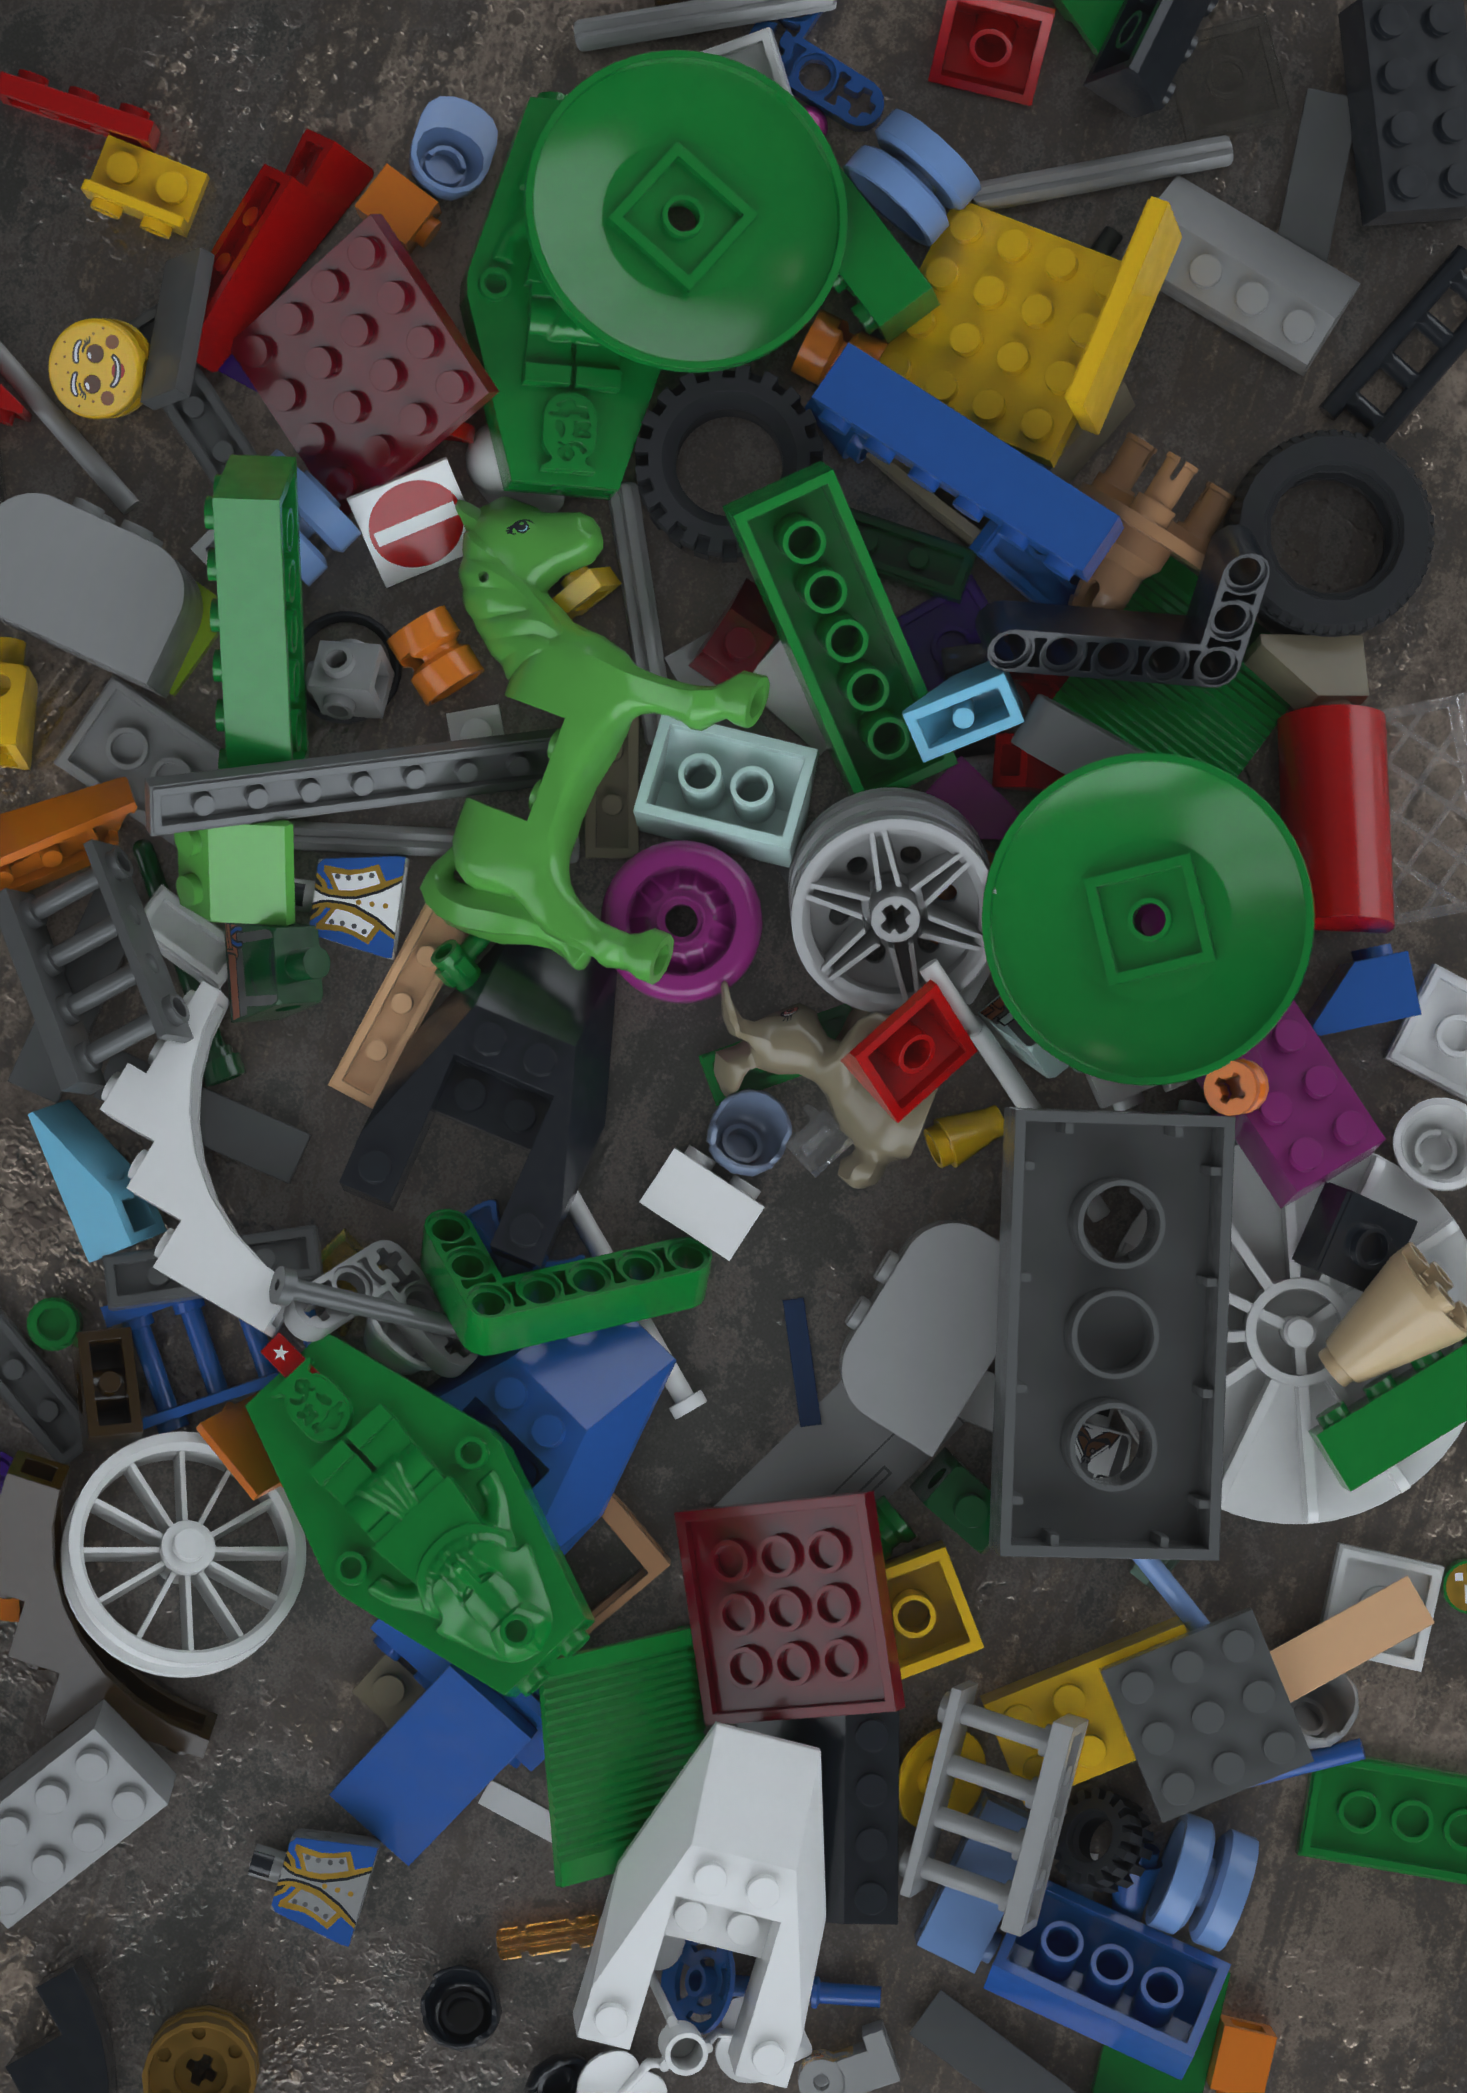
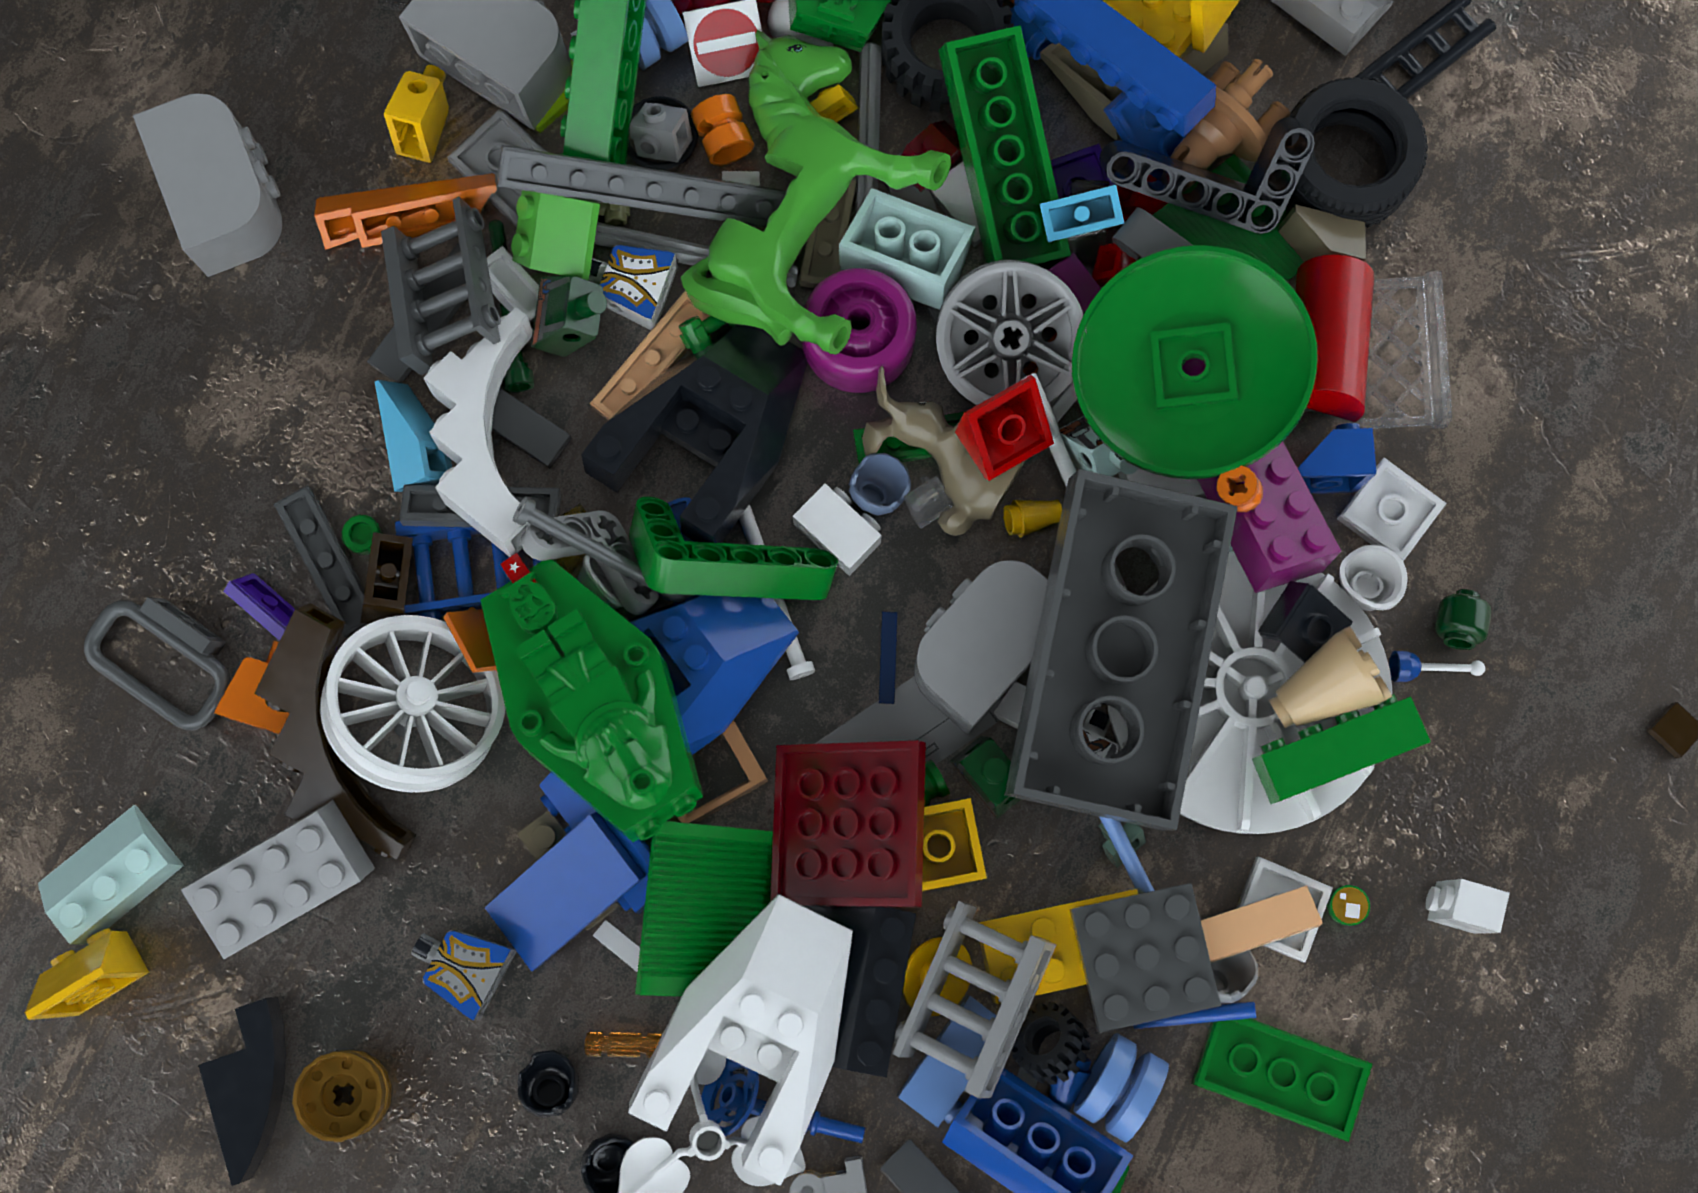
camera: 10 degrees right, 10 degrees down
dark green tile [849,507,978,604] -> none

